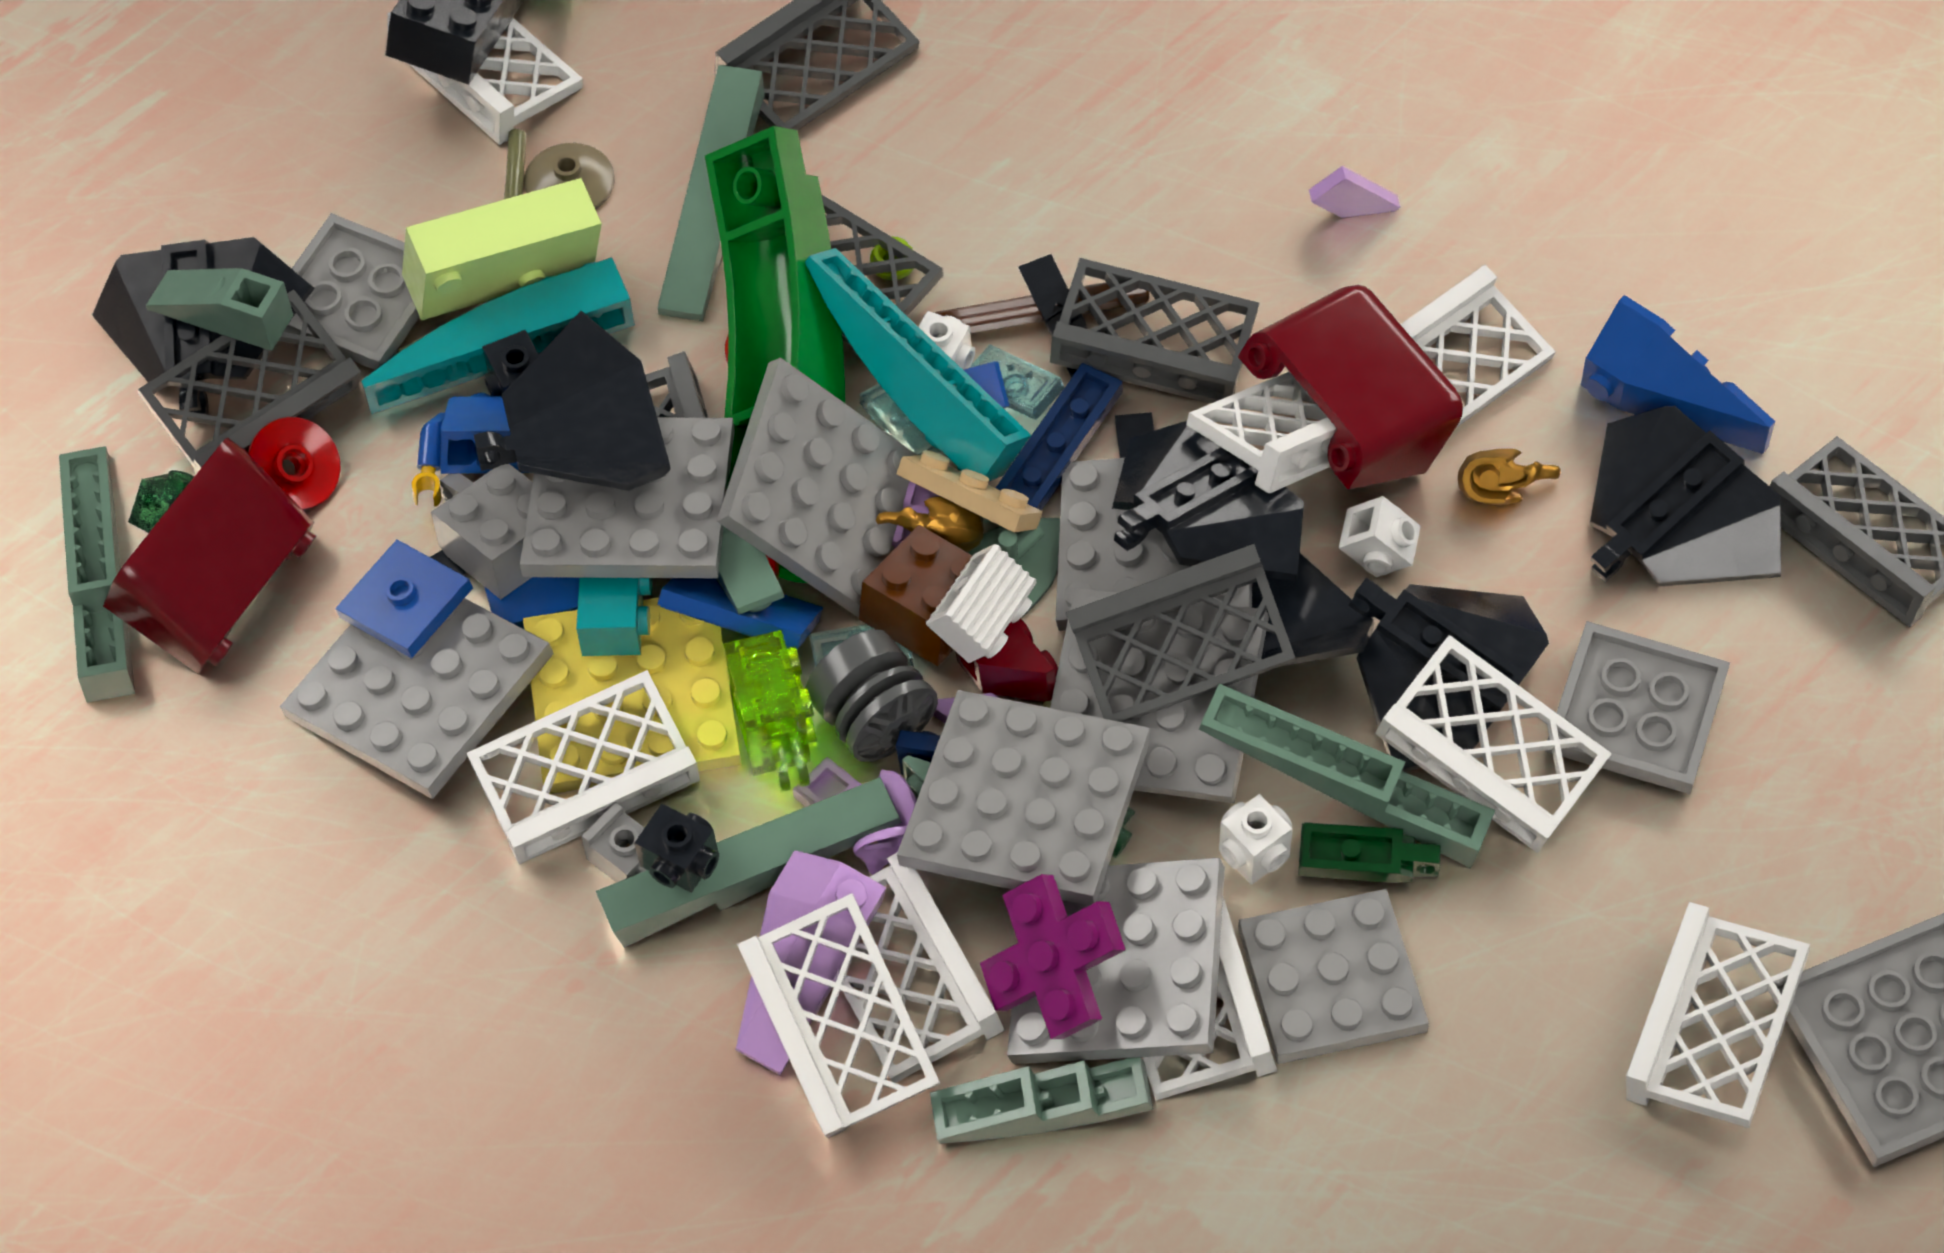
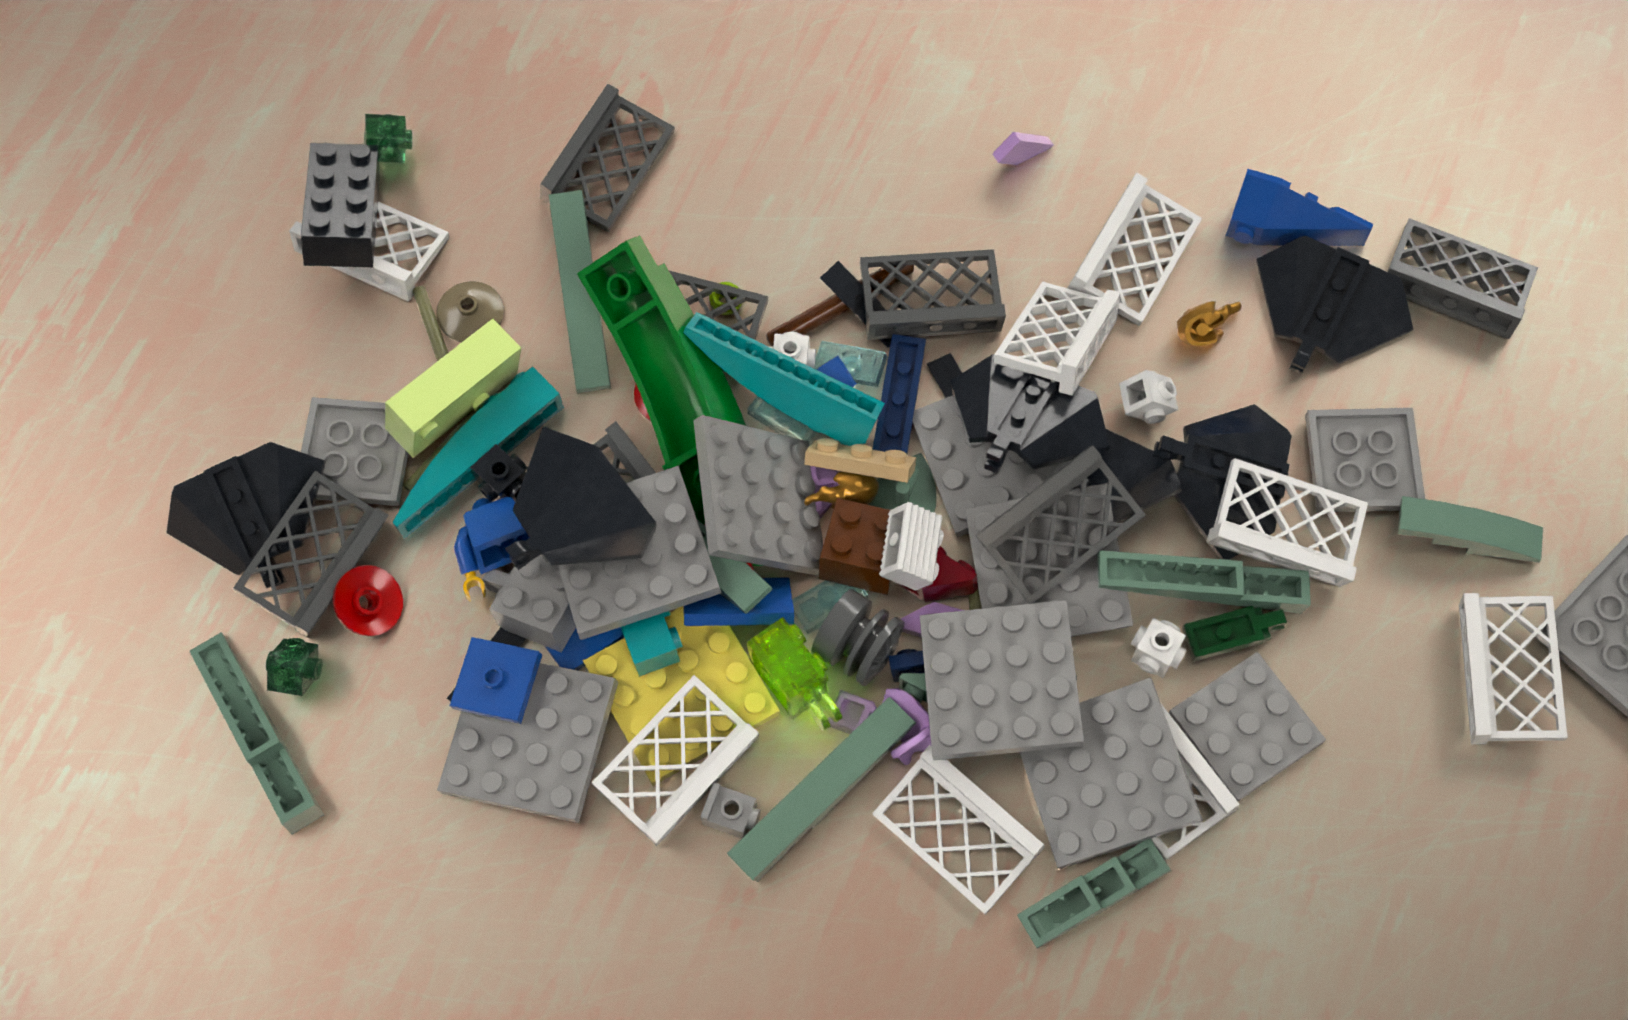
camera: 20 degrees left, 10 degrees up
dark red windscreen [103,437,317,674] -> none
sand green slope [146,268,293,351] -> none
black brick [634,804,719,893] -> none
lavender wedge [736,850,886,1075] -> none
white fence [737,893,941,1138] -> none
magenta plate [980,874,1126,1039] -> none
dark red windscreen [1238,285,1463,490] -> none
none -> sand green slope [1398,496,1543,563]

